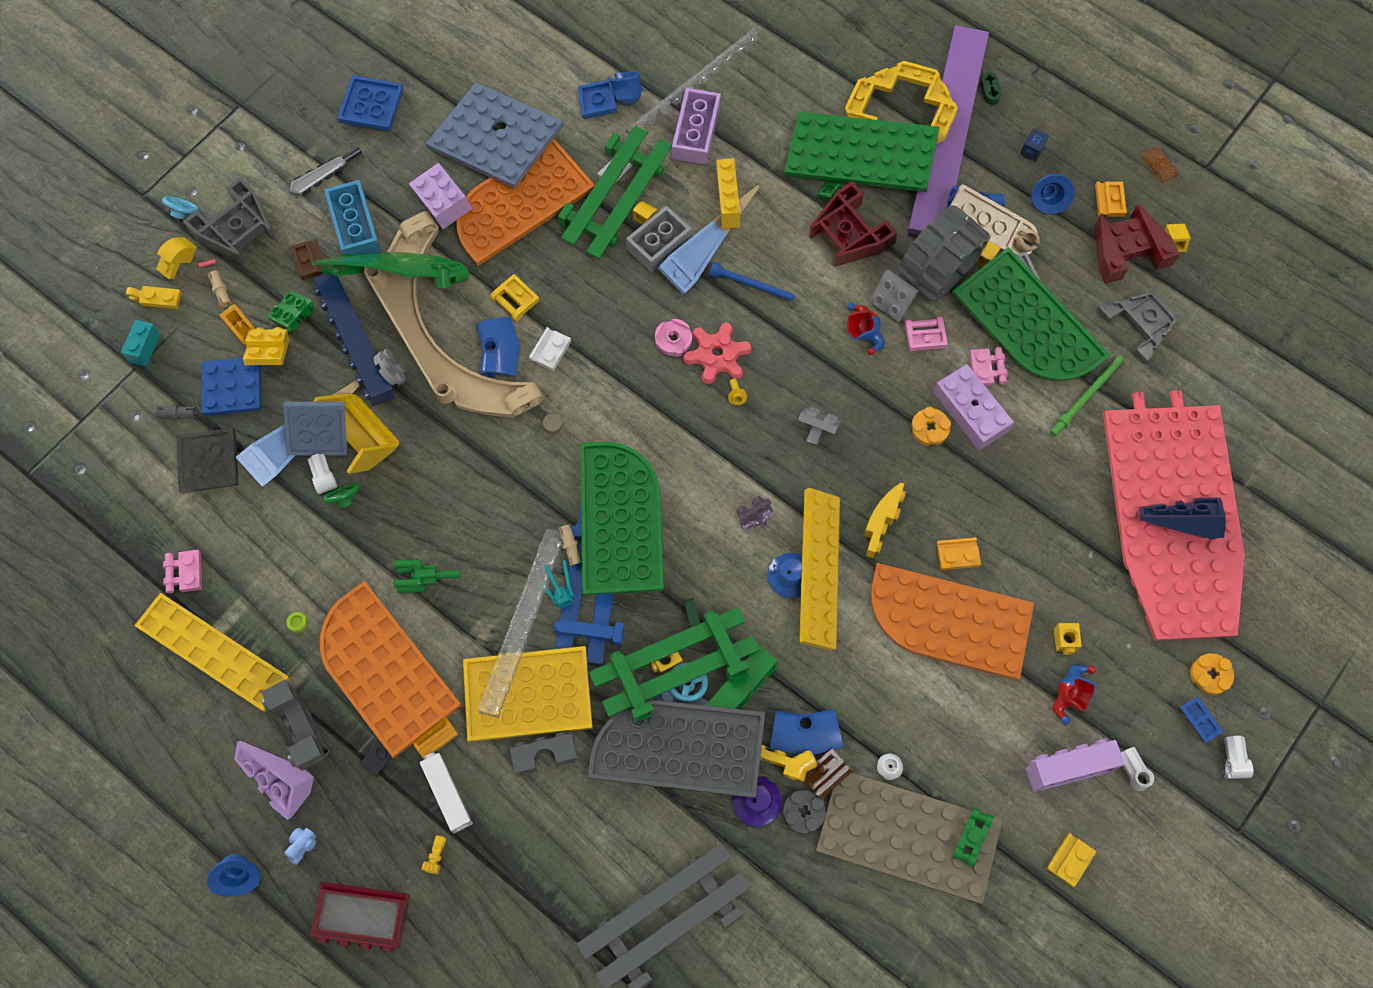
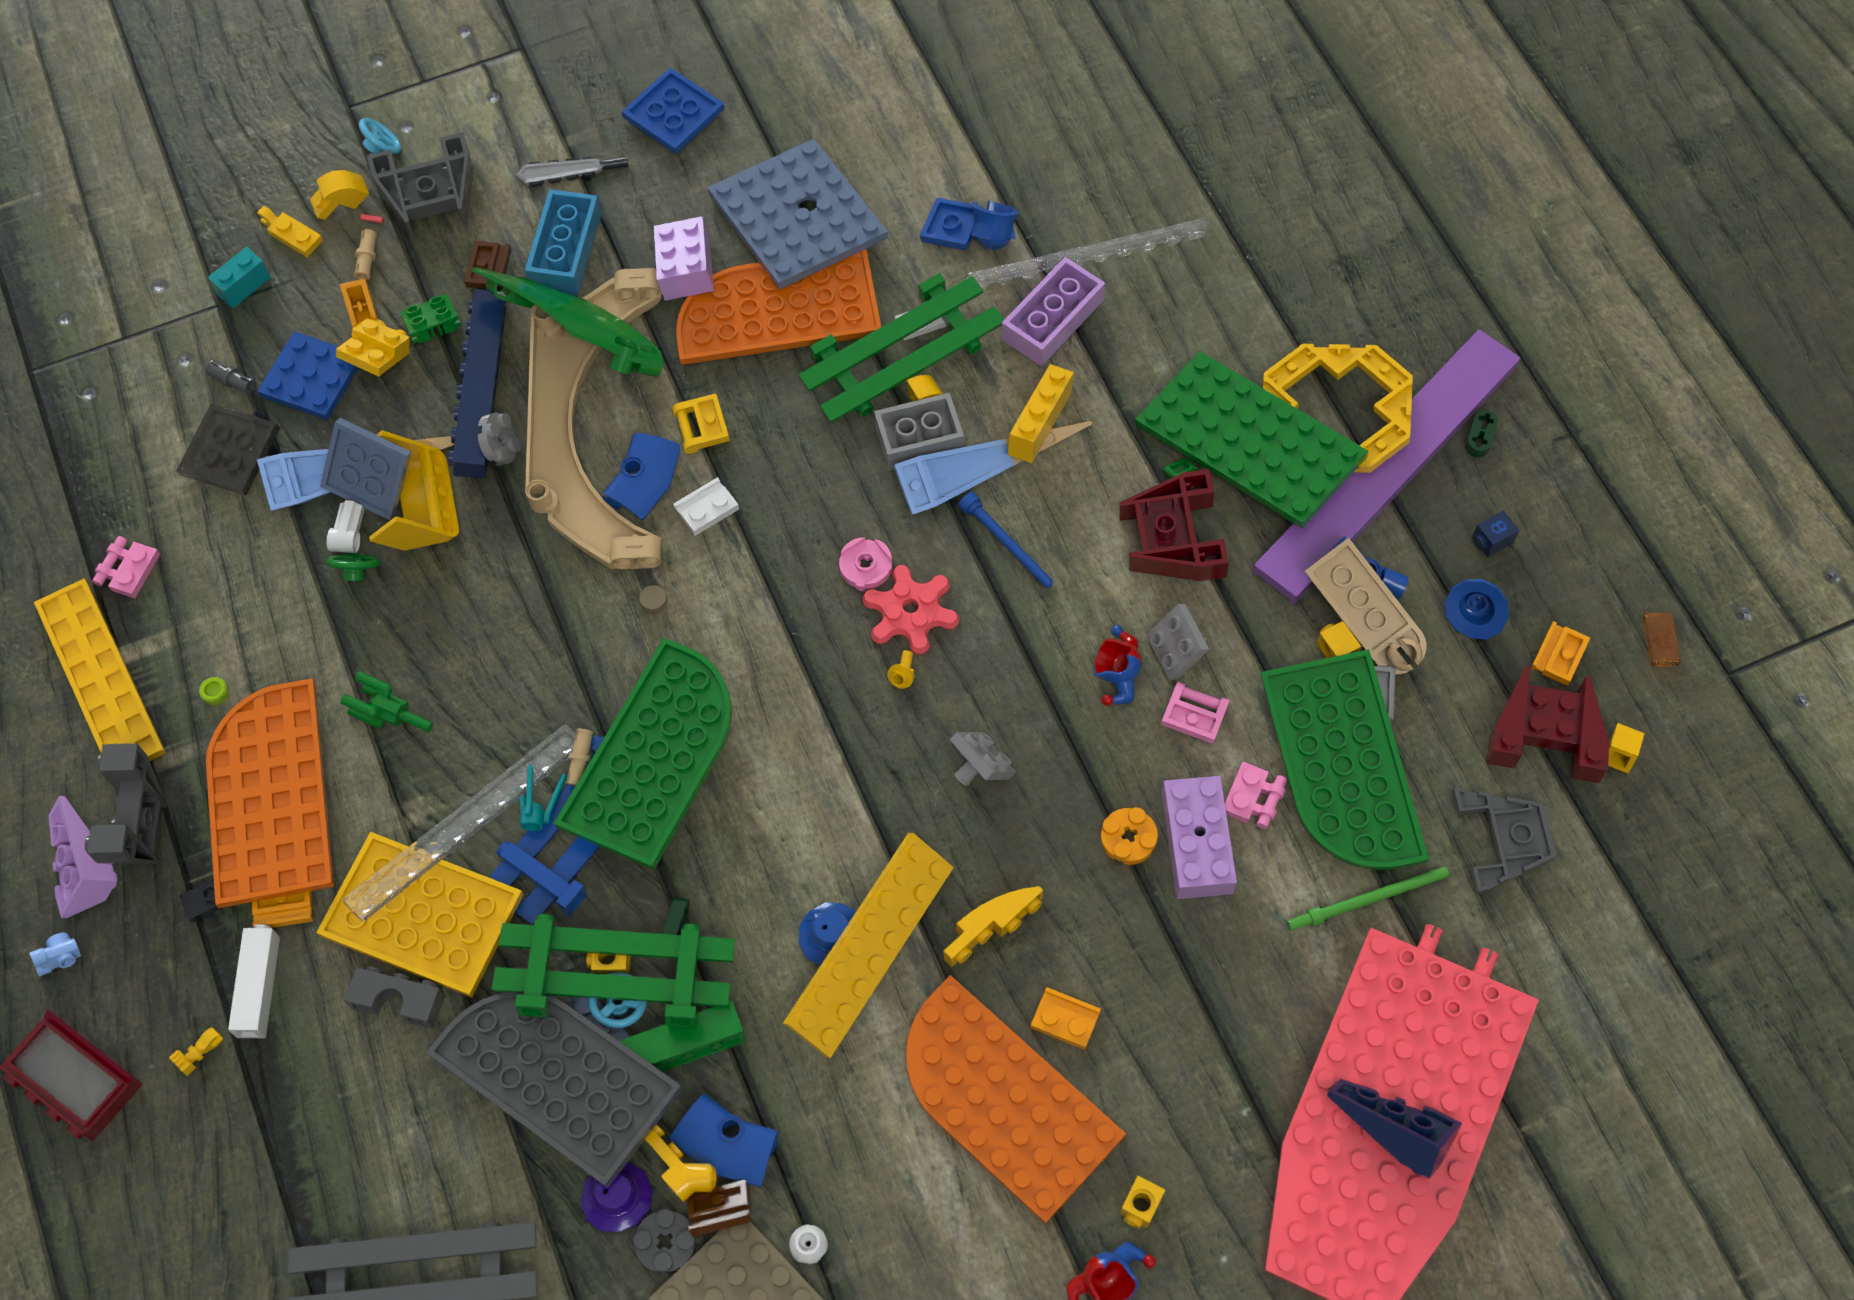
camera: 30 degrees right, 5 degrees down
clear purple hips [736,496,774,531] -> none
dark grey wheel [898,205,991,302] -> none

